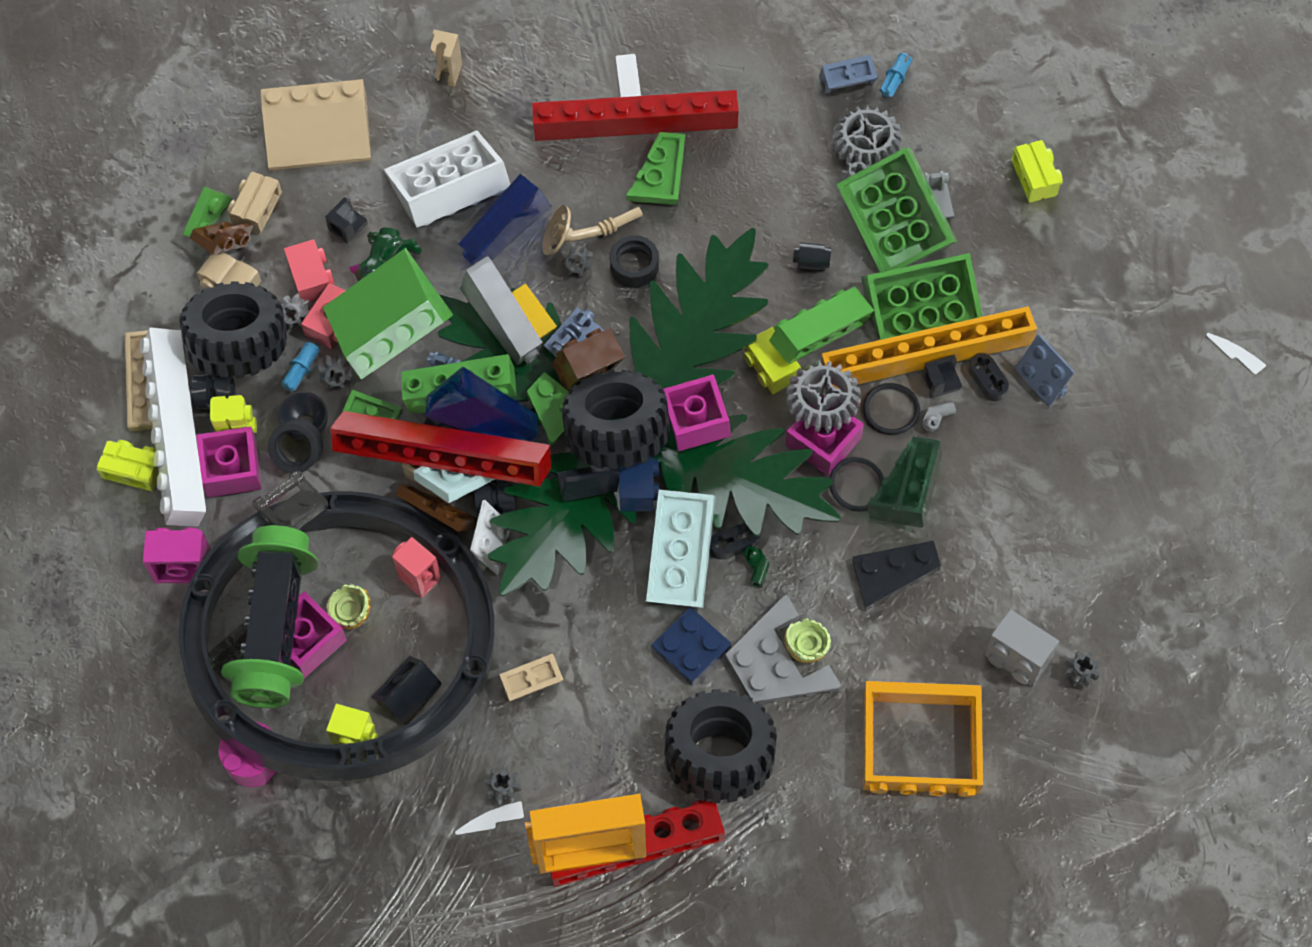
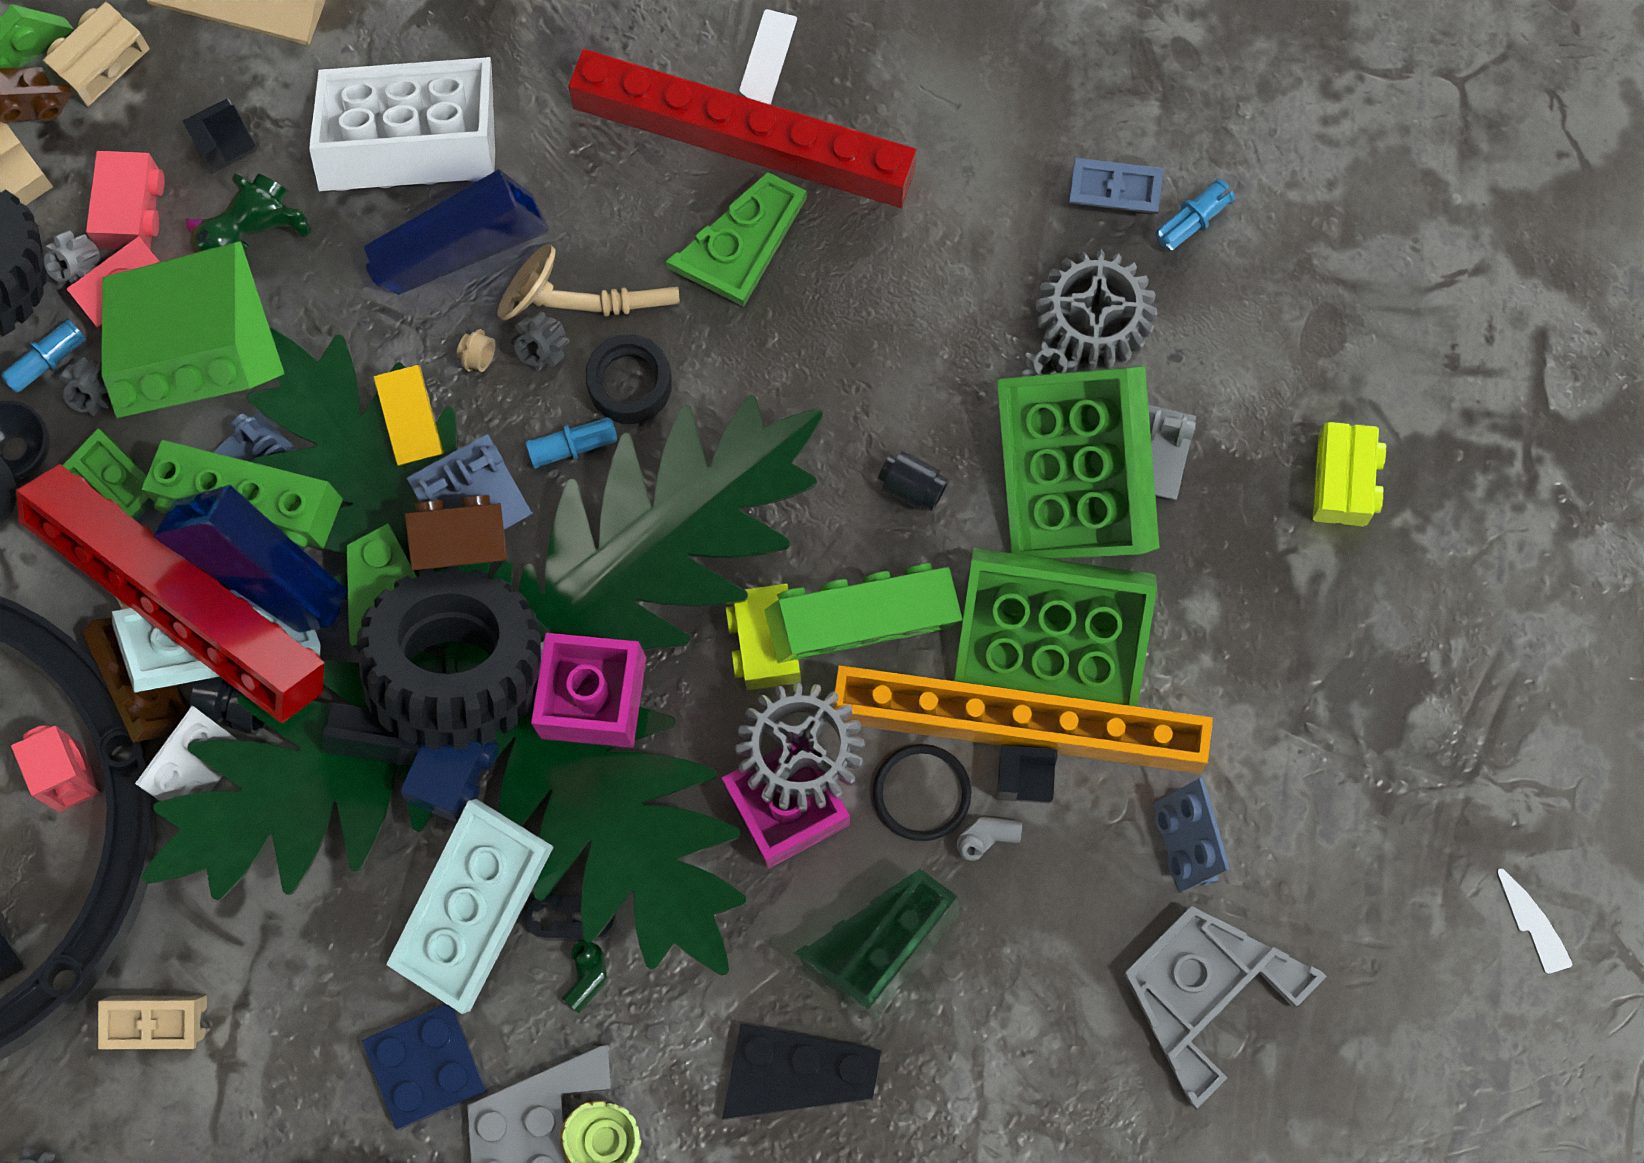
camera: 25 degrees right, 10 degrees up
light grey slope [460,256,543,366] -> none
black tyre [829,457,886,512] -> none
black beam [969,353,1009,402] -> none
none -> tan plate [457,329,495,372]
none -> dark azure axle [526,418,617,469]
none -> light grey wing [1124,906,1327,1110]

